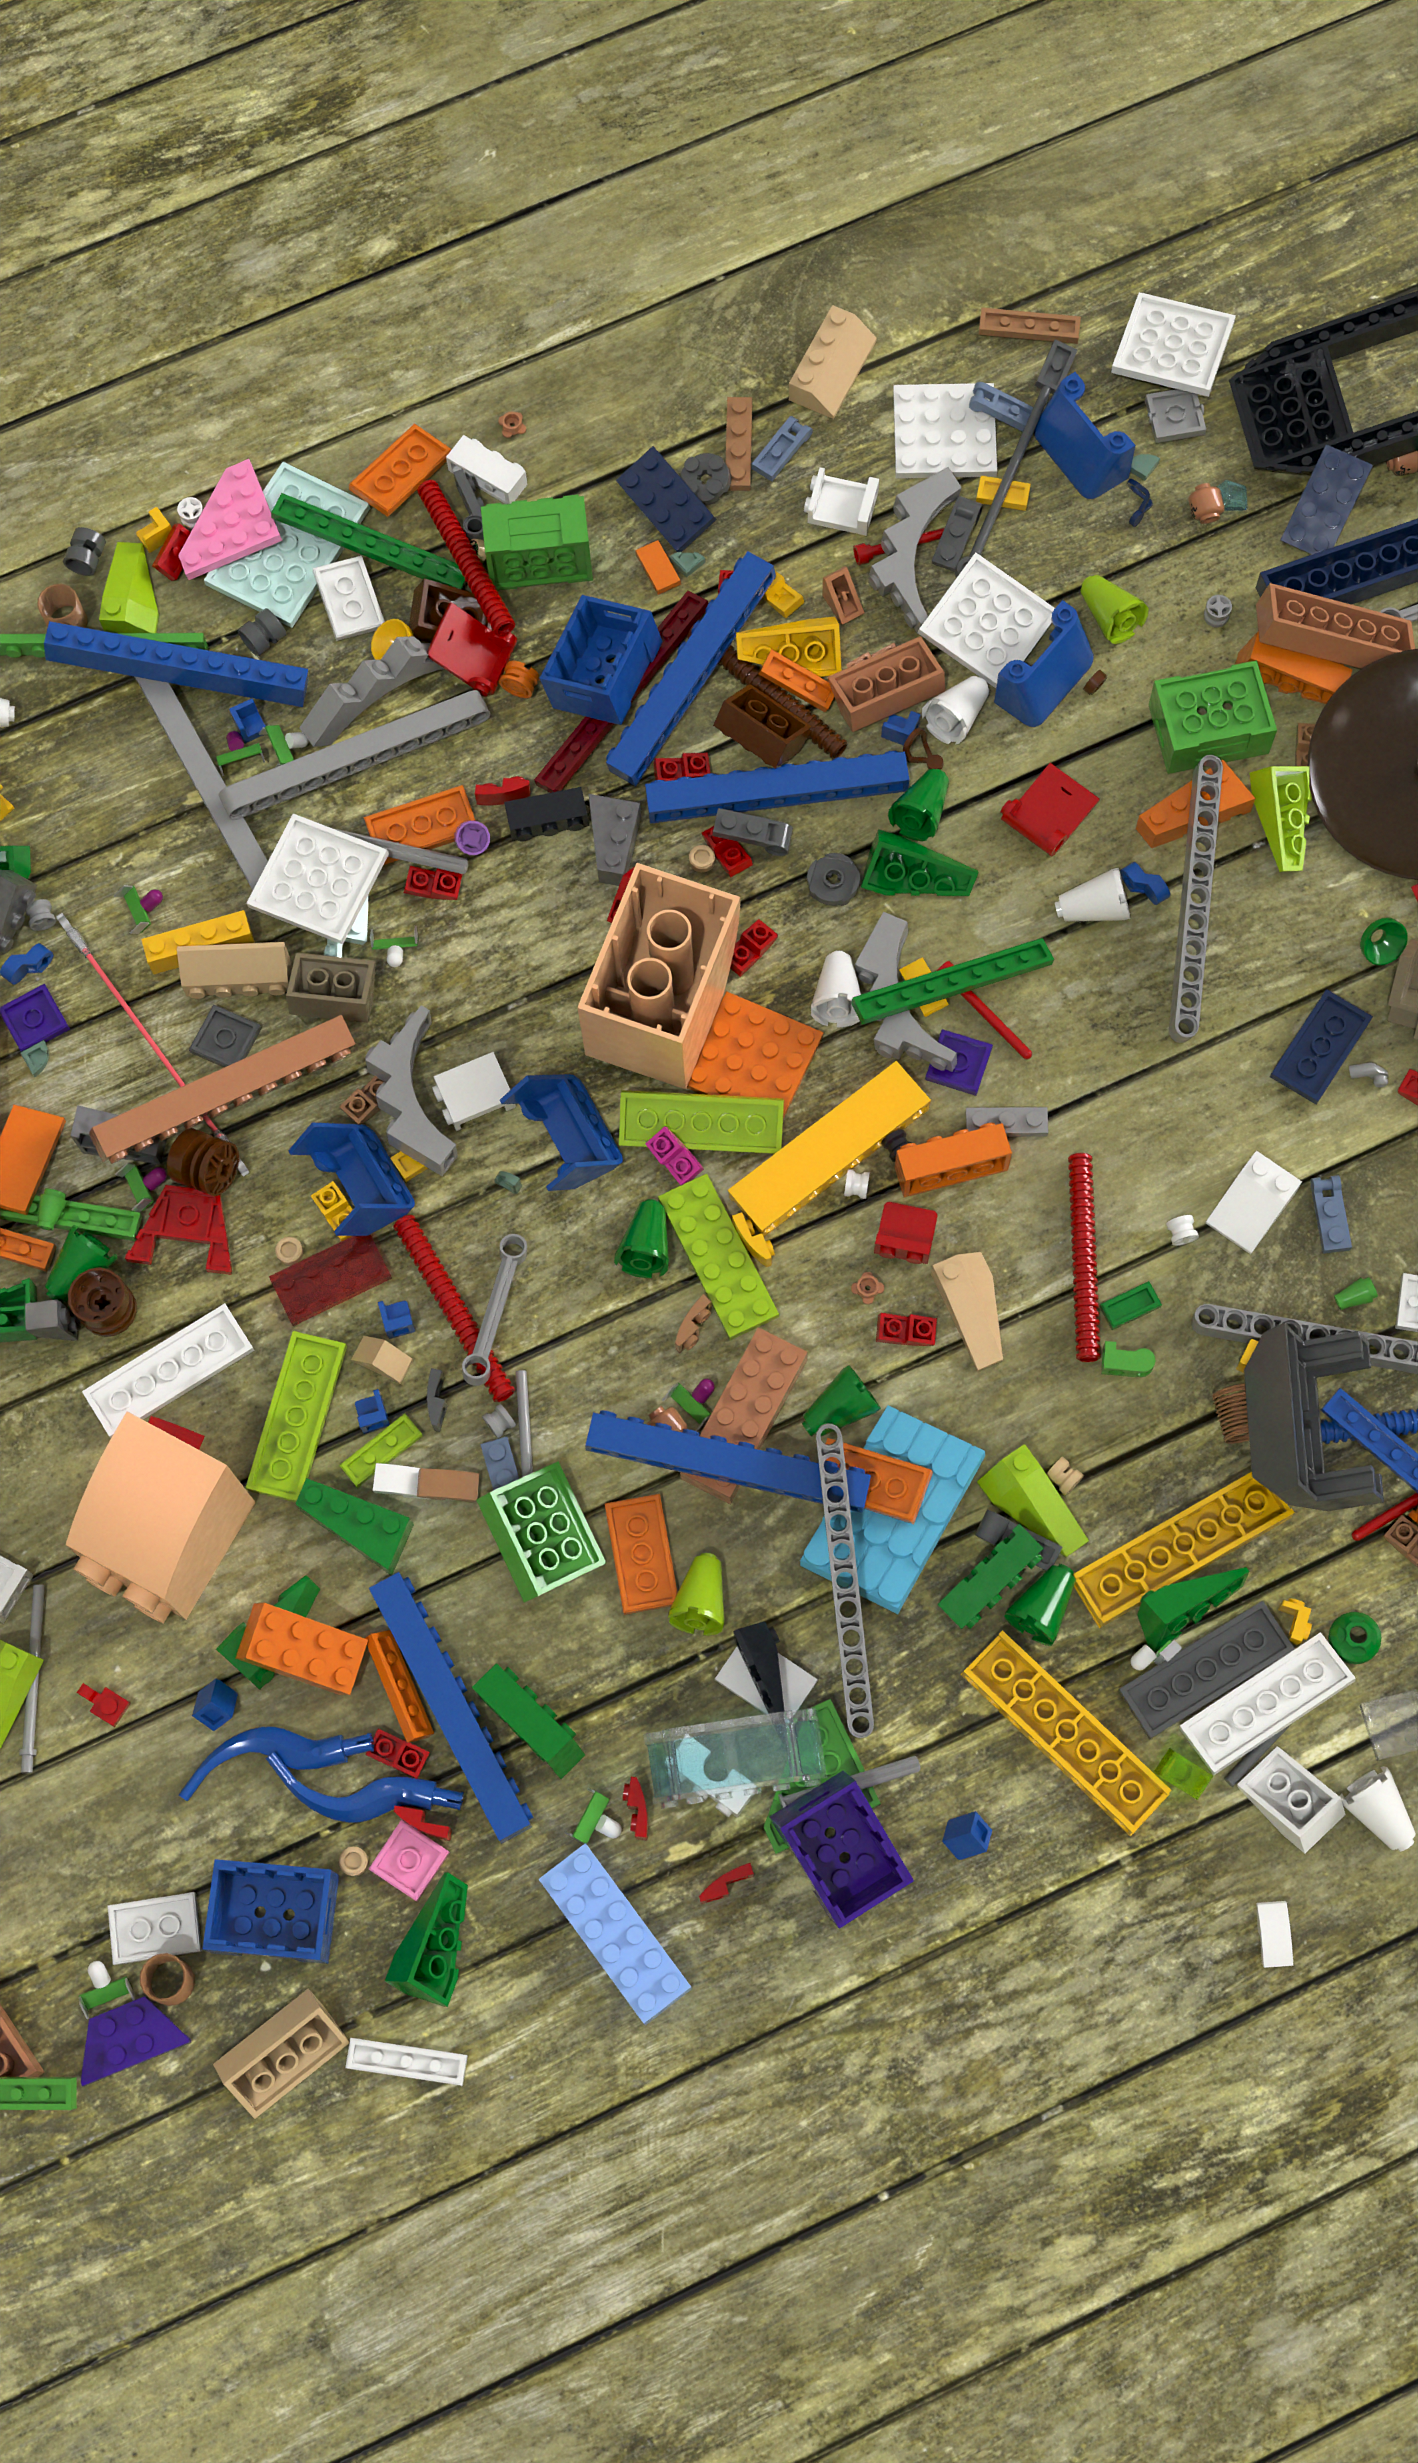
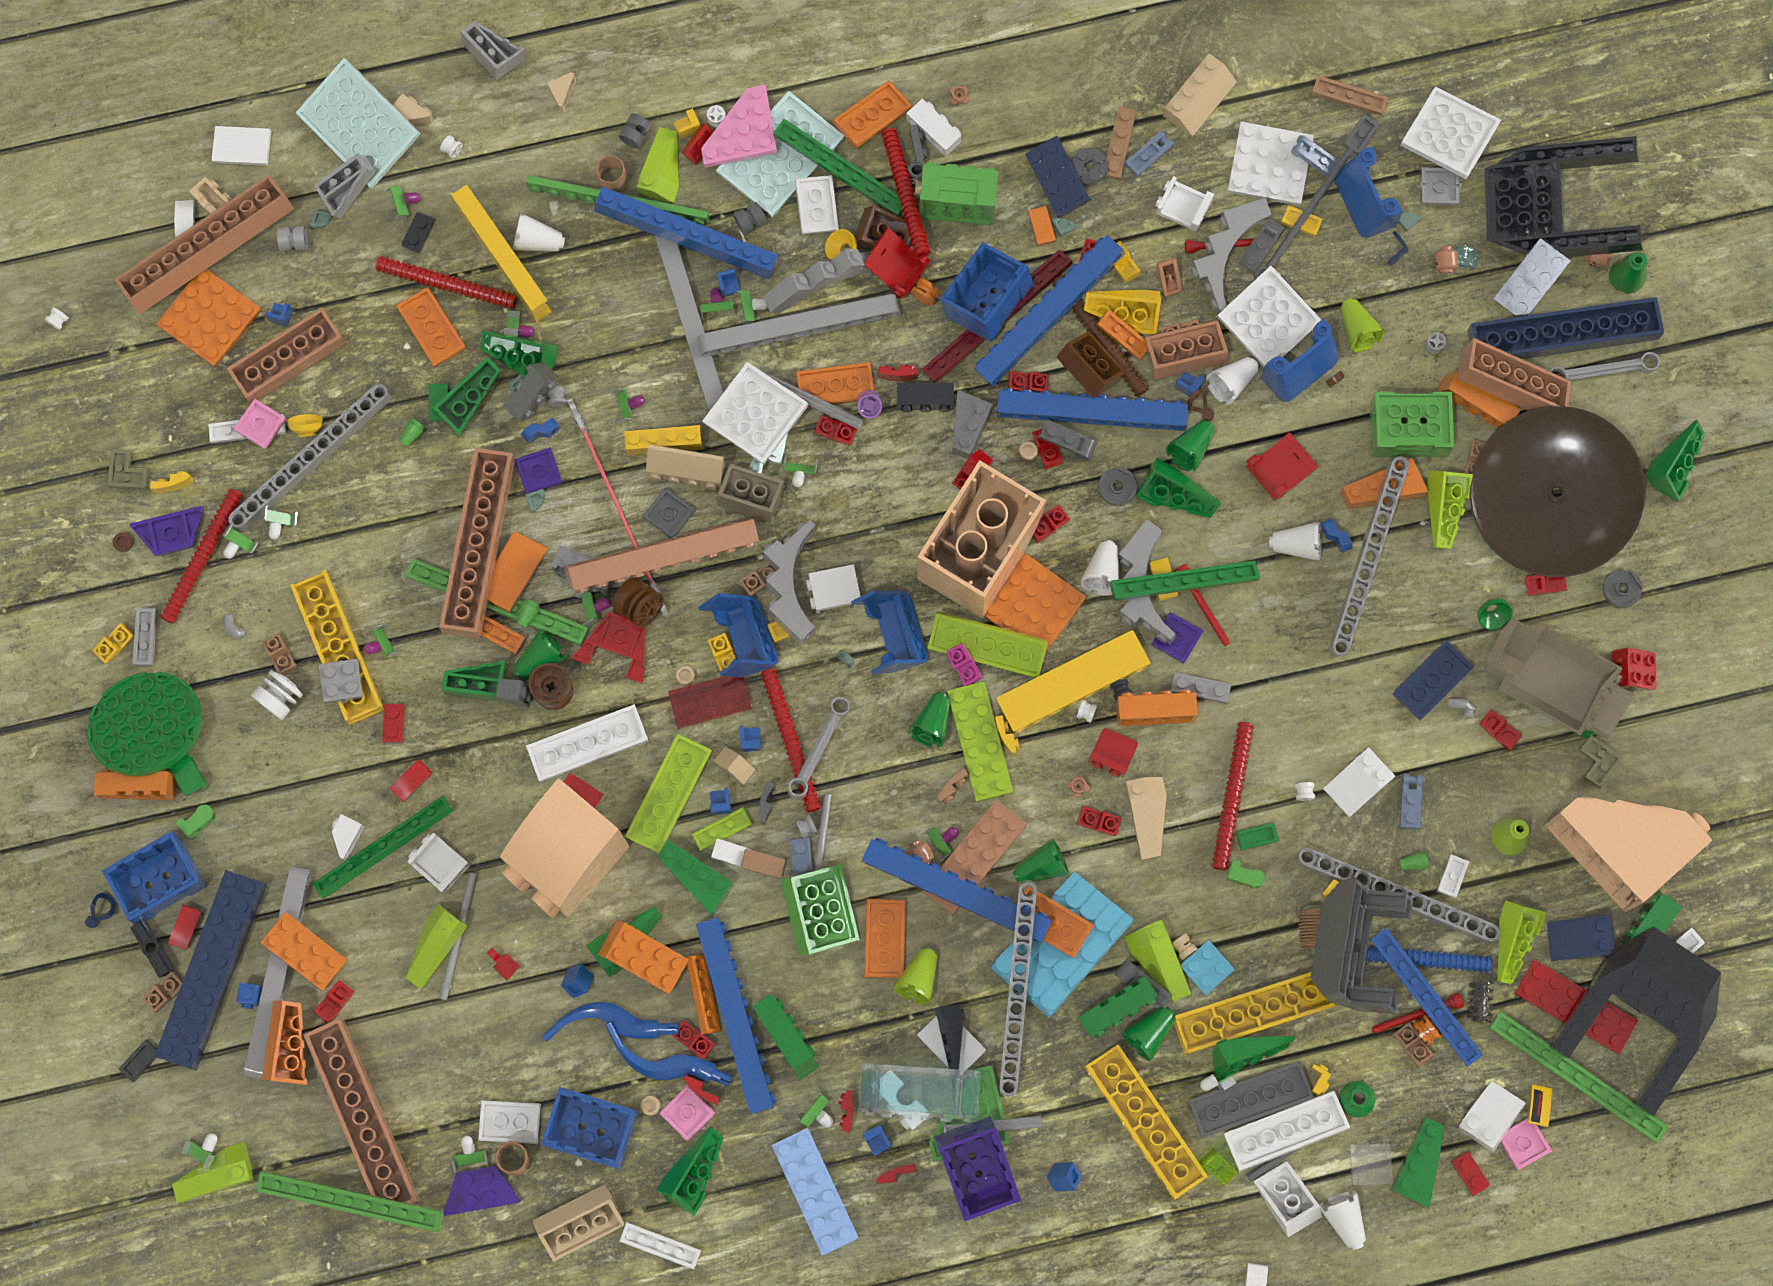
camera: 10 degrees right, 5 degrees up
none -> blue panel [863,1125,892,1156]
none -> medium azure plate [1180,940,1235,996]

